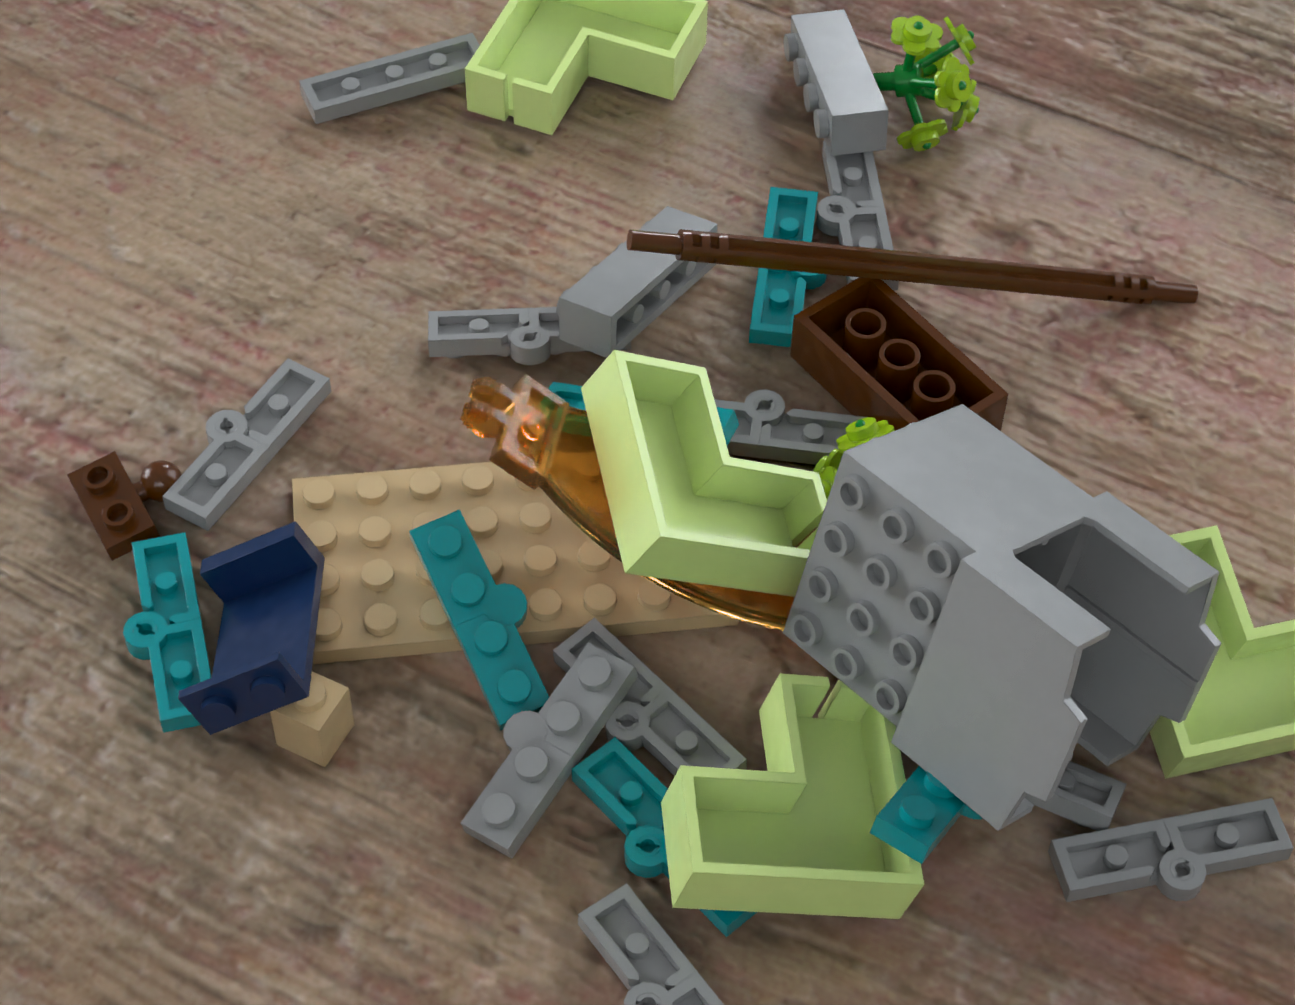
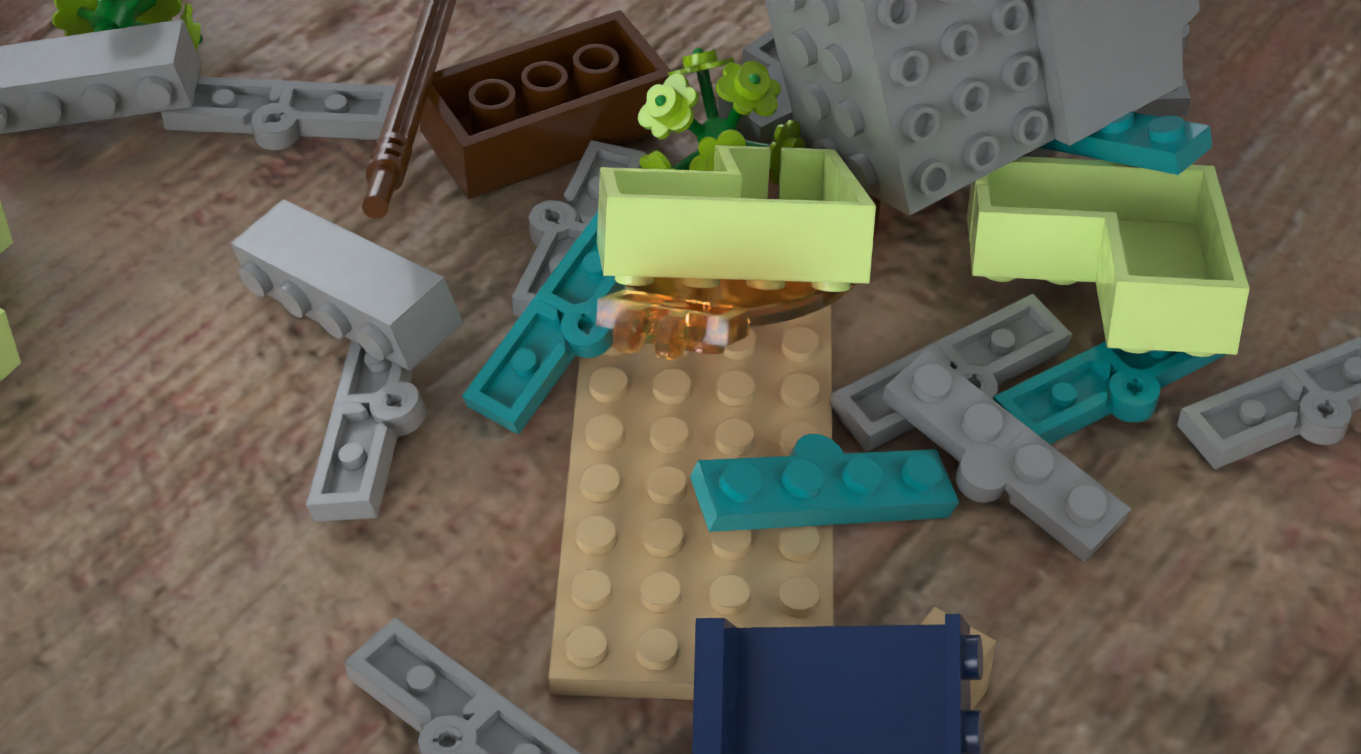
camera: 80 degrees left, 5 degrees down
teal hinge [749,187,828,347] -> none

